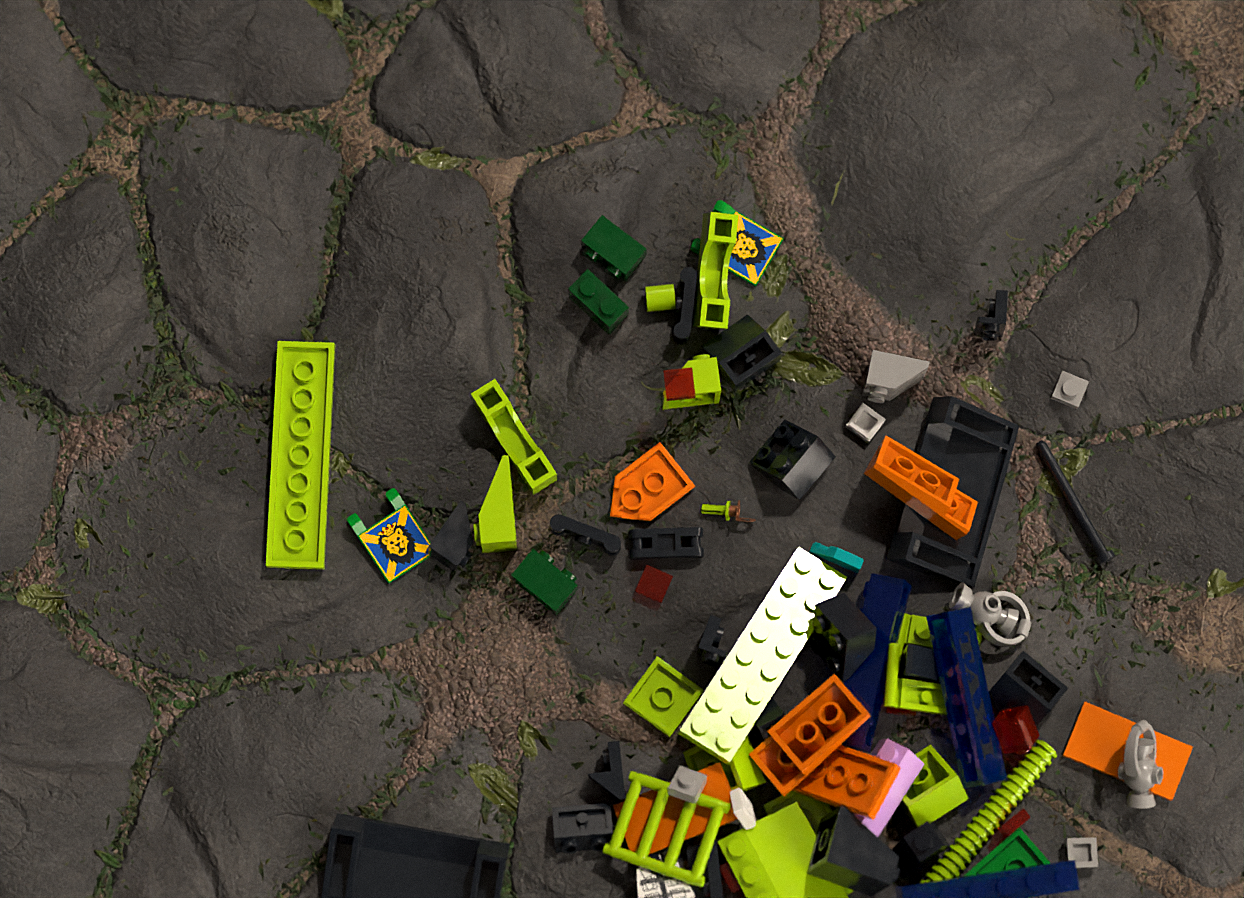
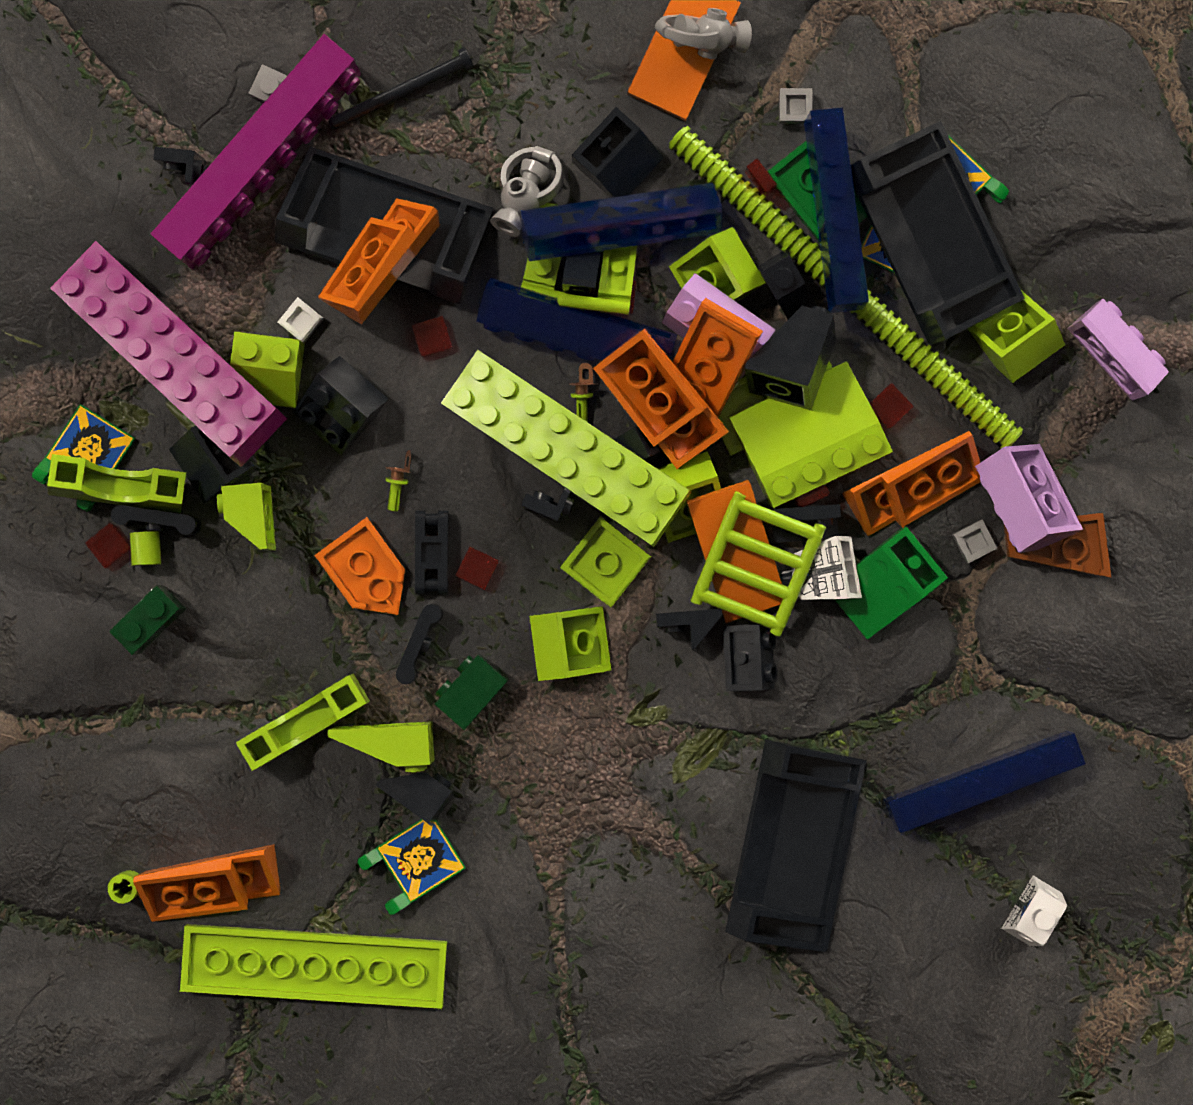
camera: 85 degrees left, 10 degrees up
dark green piece [581,215,647,282] -> none
clear red tile [663,367,695,401] -> none
light grey plate [668,766,707,804] -> none
white tile [730,788,756,830] -> none
teal tile [809,542,864,574] -> none
black slope [810,593,877,682] -> none
light grey slope [862,350,929,403] -> none
clear red brick [992,705,1040,754] -> none
none -> magenta brick [50,241,287,467]
none -> clear red tile [85,523,131,569]
none -> lime gear [108,870,139,904]
none -> orange slope [133,844,280,922]
none -> magenta brick [151,34,361,270]
none -> lime slope [230,332,305,408]
none -> clear red tile [411,316,453,358]
none -> lime slope [529,606,612,681]
none -> piece [569,363,595,422]

